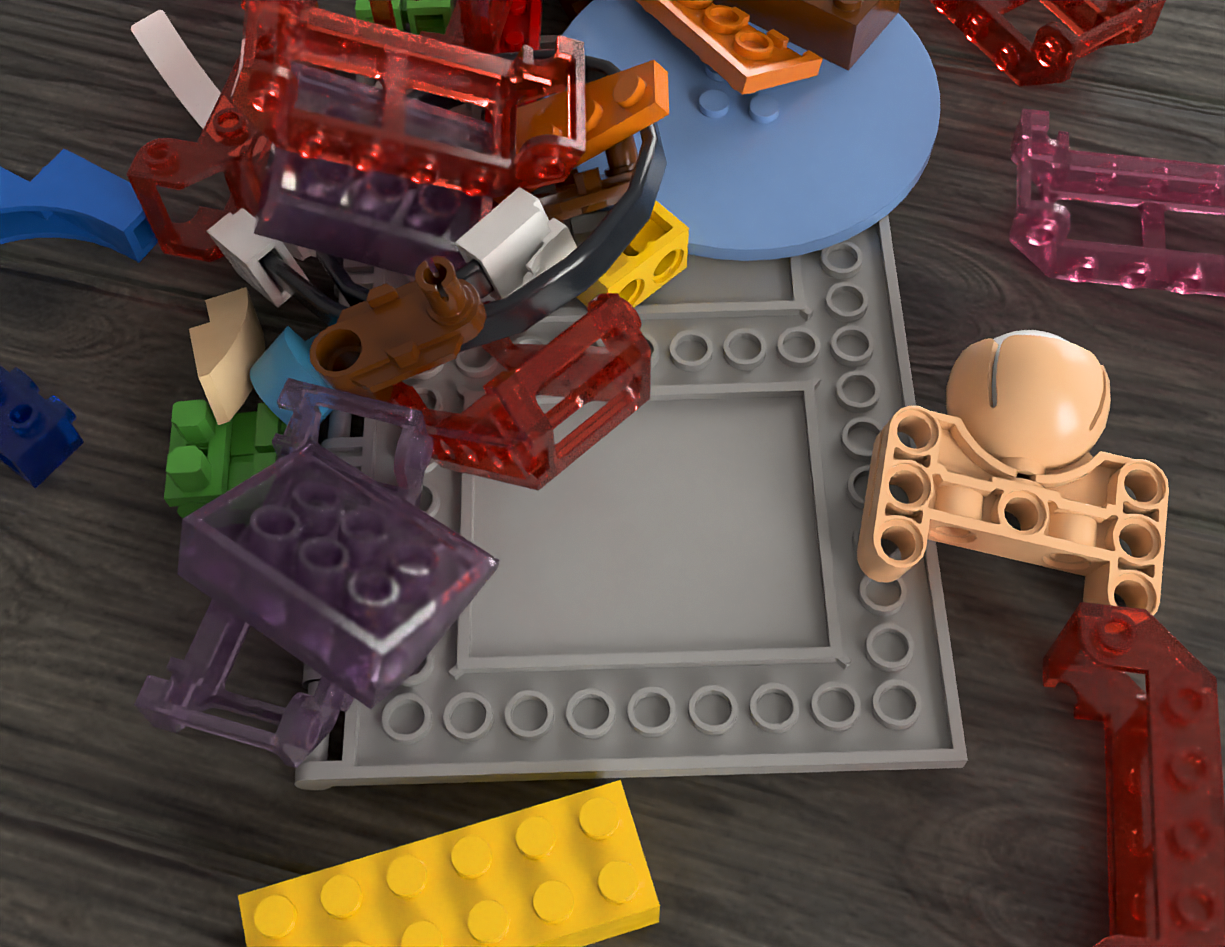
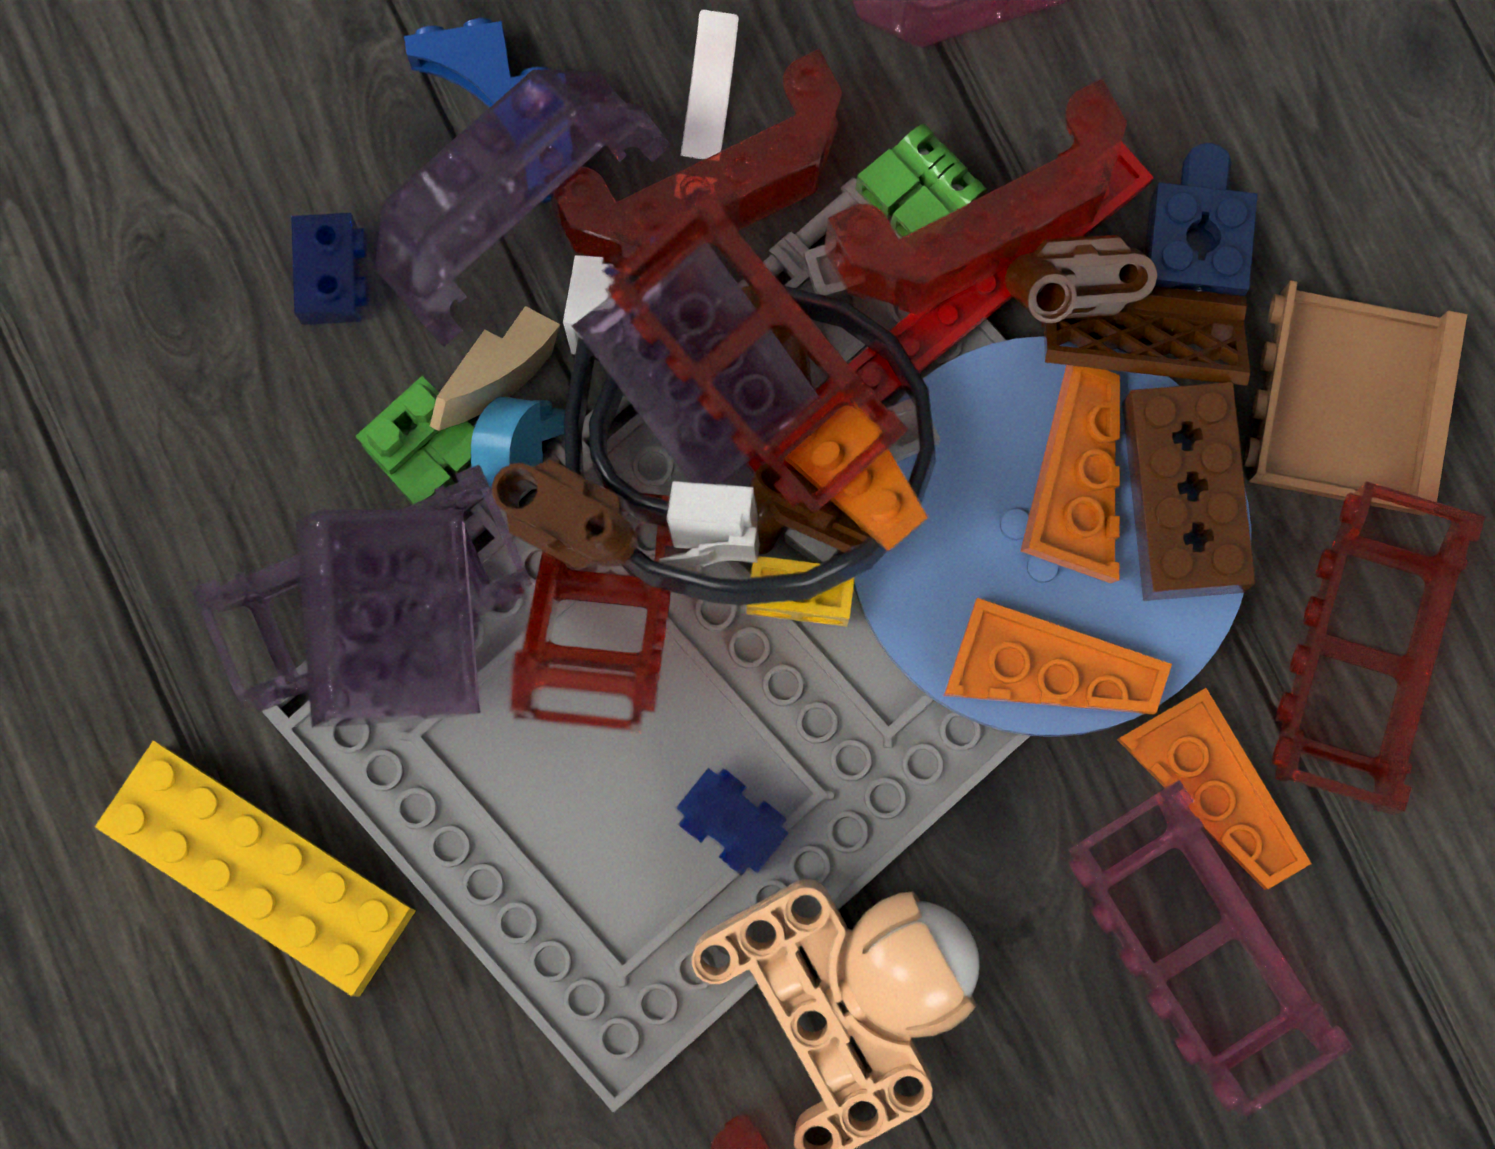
camera: 45 degrees right, 20 degrees up
none -> clear purple windscreen [375,70,671,347]
none -> clear blue brick [676,768,789,876]
none -> orange wing [943,598,1172,715]
none -> orange wing [1117,688,1312,890]

